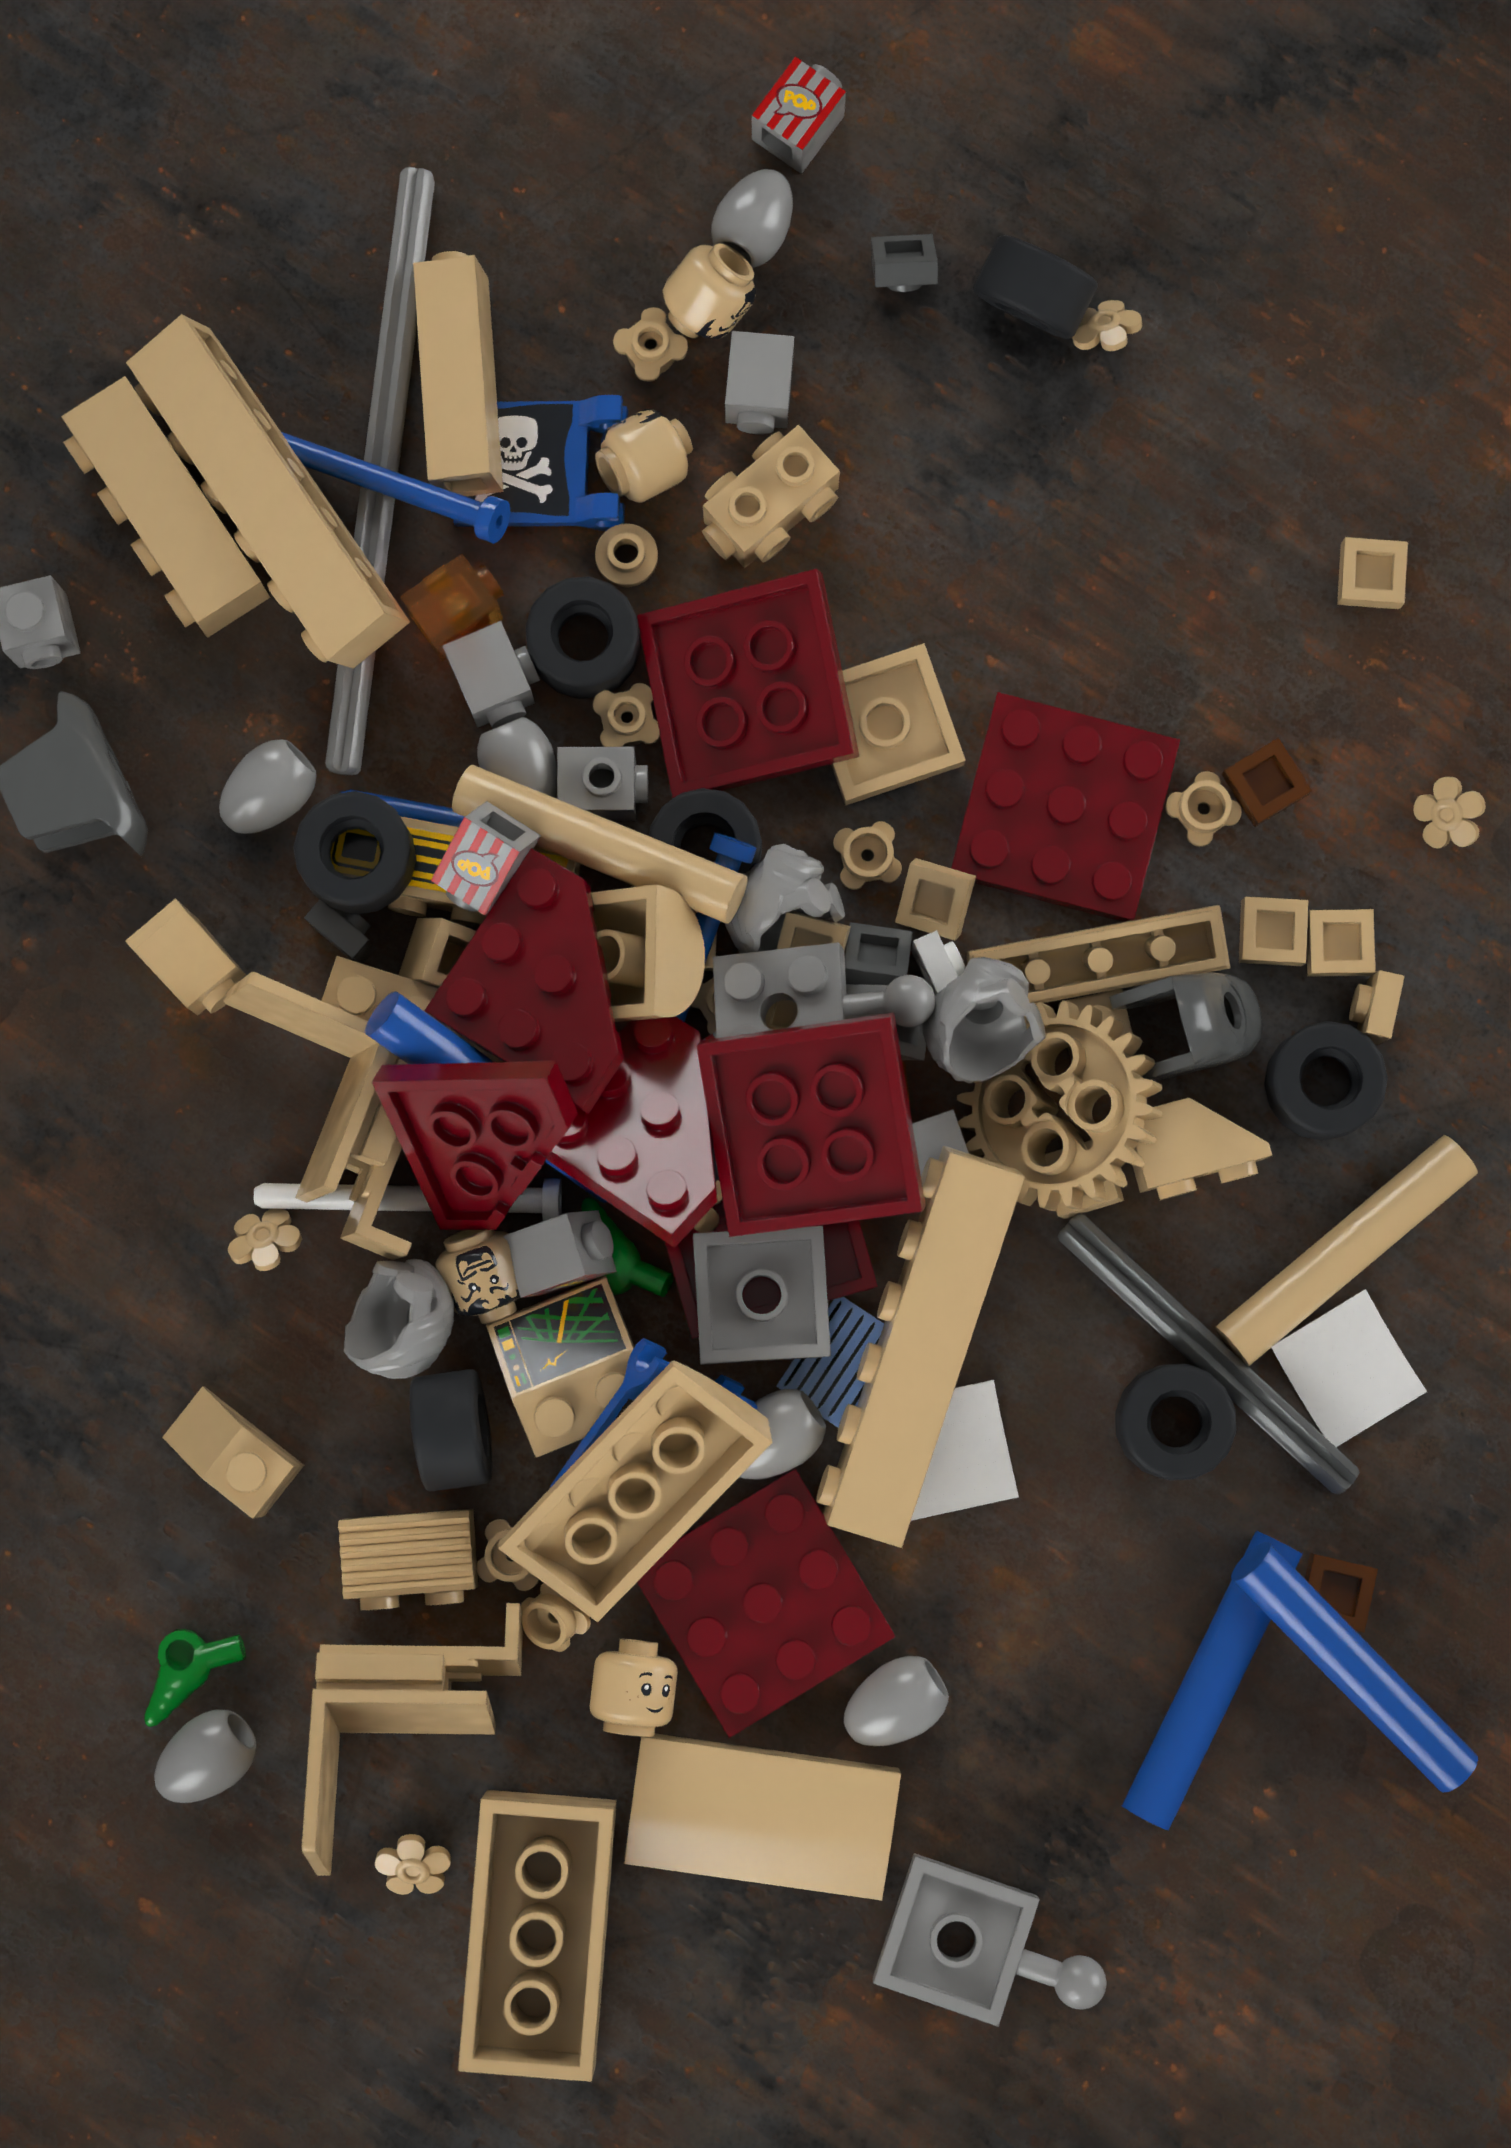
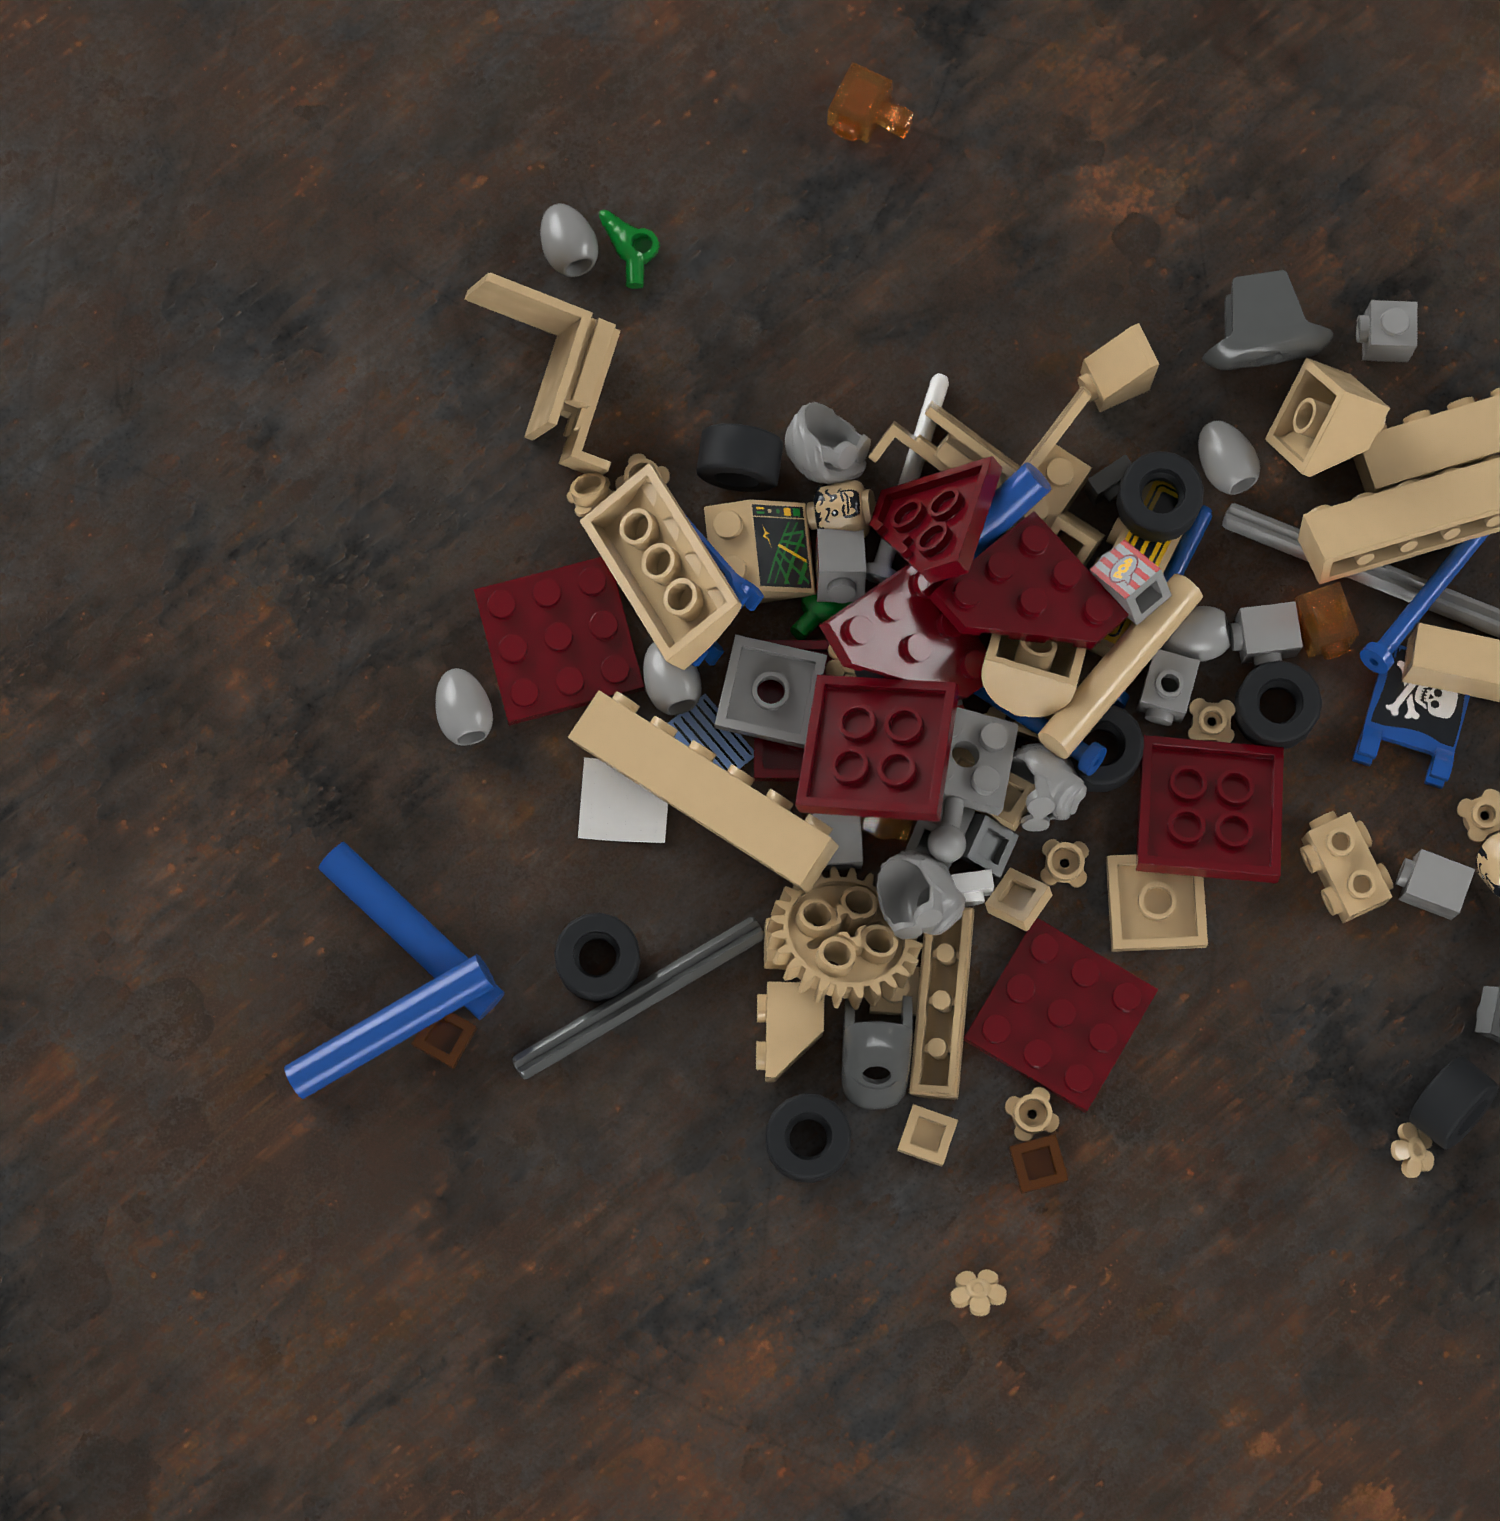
camera: 105 degrees right, 5 degrees down
tan slope [162,1386,304,1519] -> none
tan plant [228,1209,302,1271] -> none
tan brick [338,1509,478,1610] -> none
tan plant [375,1834,451,1895] -> none
tan brick [458,1790,617,2082] -> none
tan head [590,1639,677,1737] -> none
tan head [595,408,693,503] -> none
tan plate [595,524,658,587] -> none
tan slope [624,1733,901,1900] -> none
light grey plate [872,1853,1106,2027] -> none
tan piece [1215,1135,1478,1367] -> none
white sticker [1271,1289,1427,1447] -> none
tan plate [1307,909,1376,977] -> none
tan plate [1337,537,1408,609] -> none
tan plate [1349,970,1405,1045] -> none
none -> tan slope [1265,358,1390,477]

